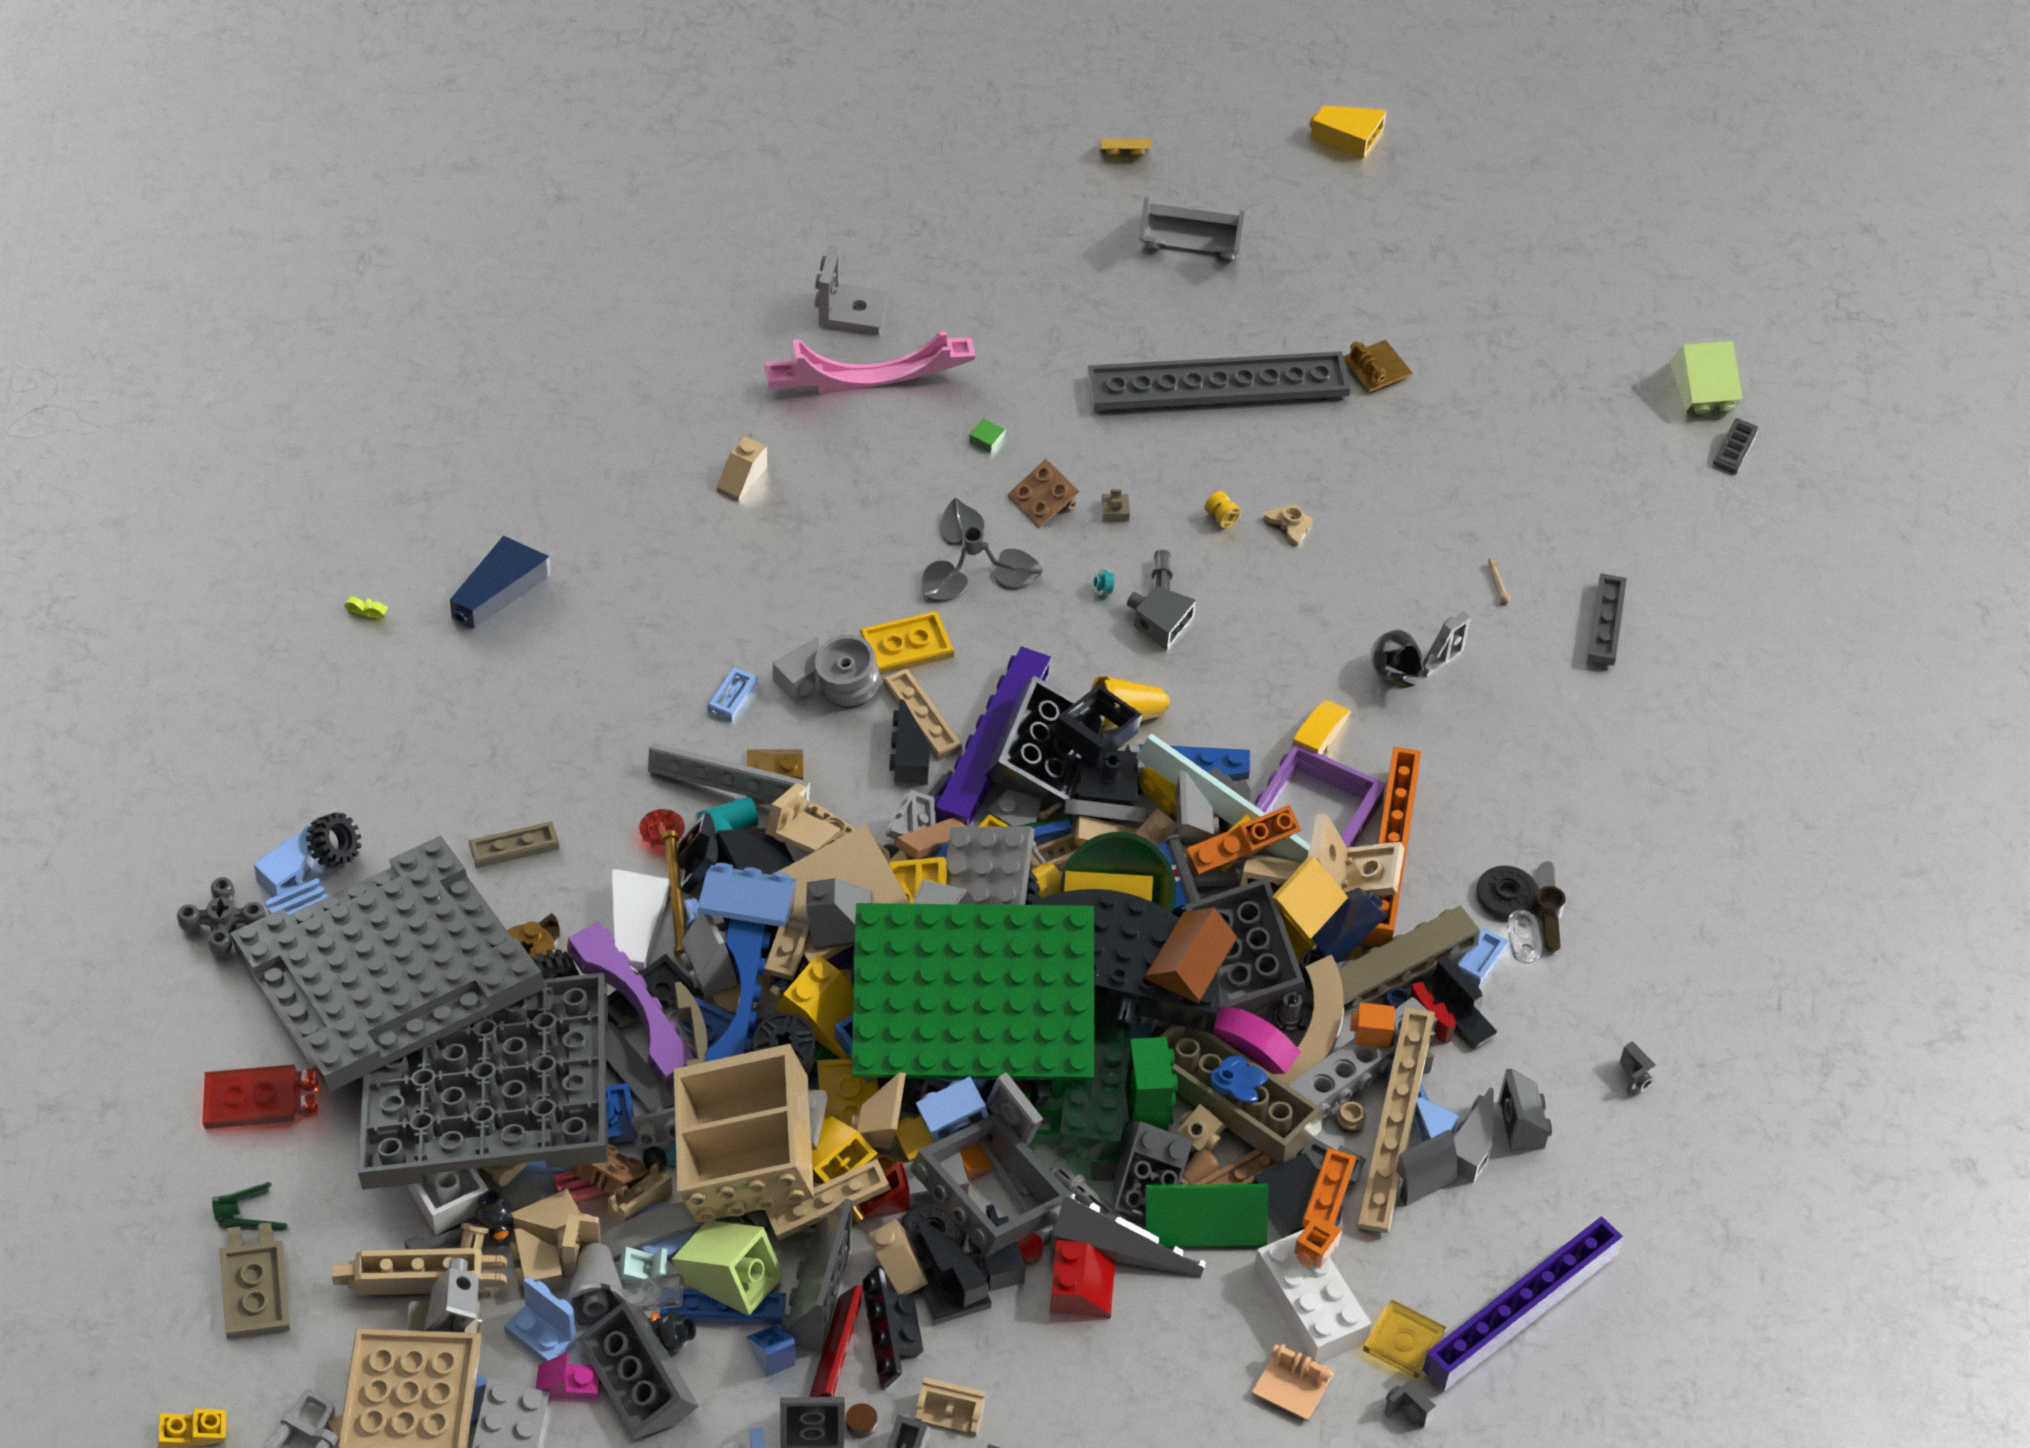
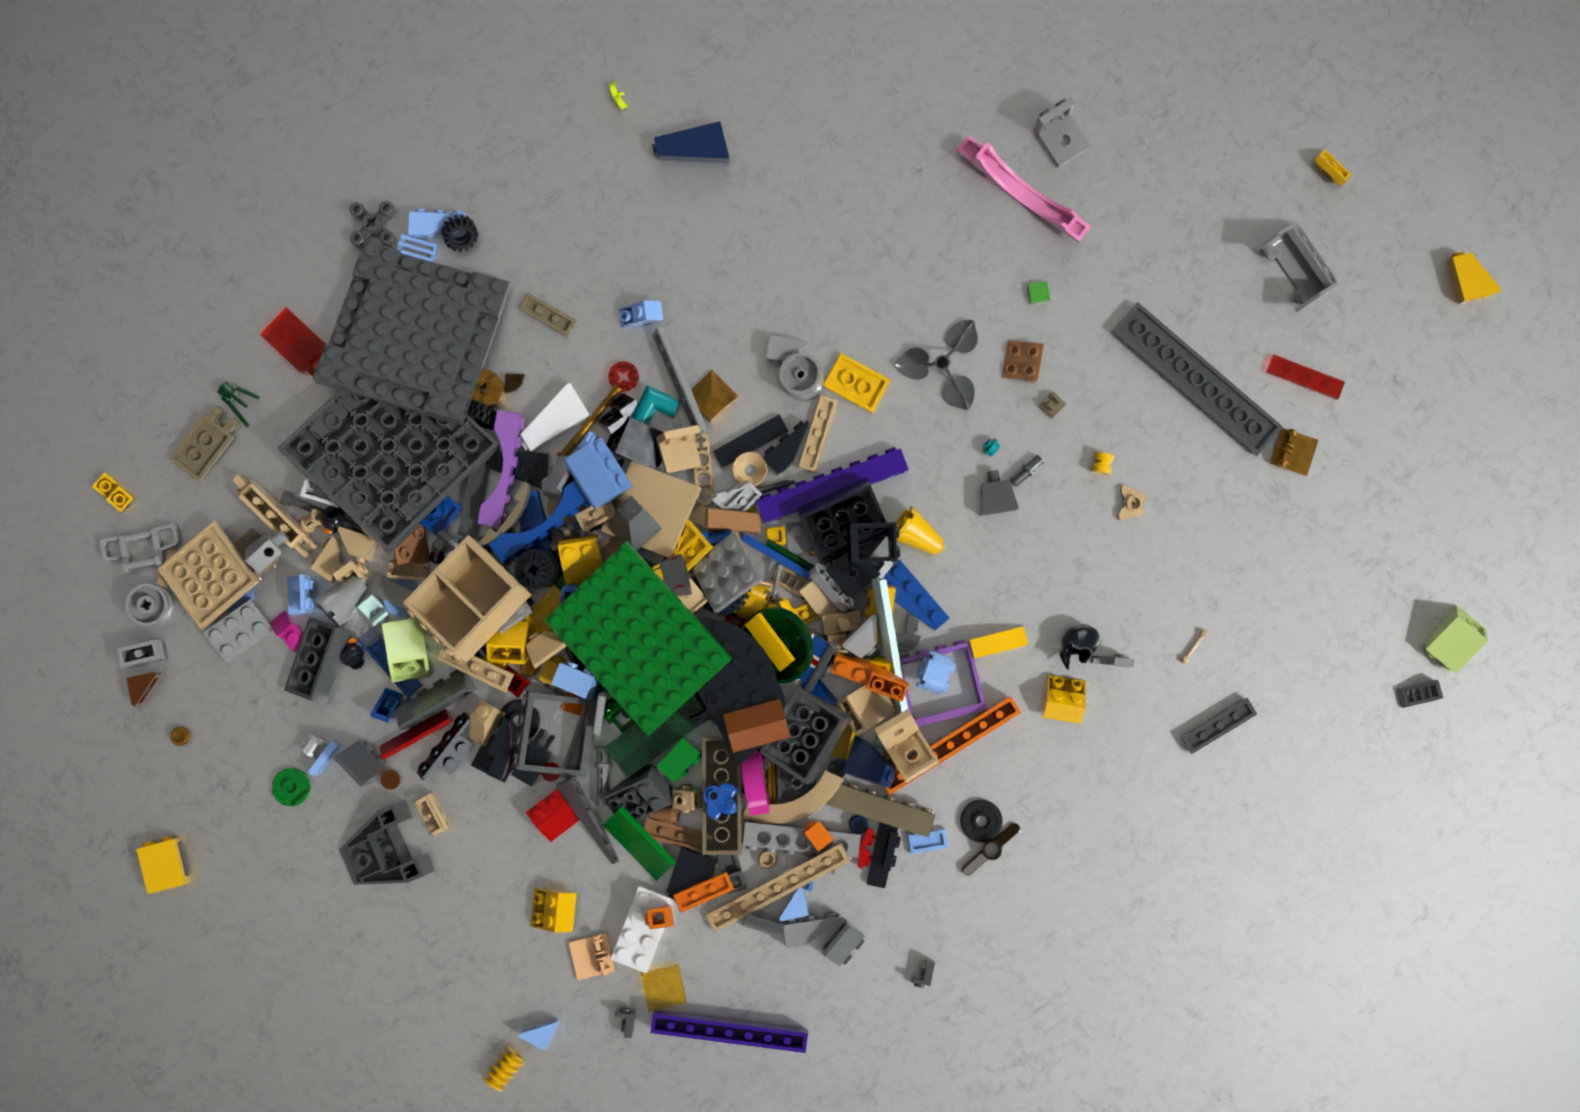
camera: 50 degrees right, 35 degrees up
light blue tile [707,667,758,721] -> none
tan slope [717,436,767,501] -> none
yellow tile [1272,856,1348,939] -> none
clear plate [1507,910,1542,964] -> none
none -> yellow slope [530,888,577,932]
none -> light blue slope [619,301,663,327]
none -> black tile [713,414,789,468]
none -> tan piece [733,452,768,486]
none -> light blue brick [916,650,955,694]
none -> yellow slope [1043,675,1086,724]
none -> clear red tile [1266,355,1345,400]

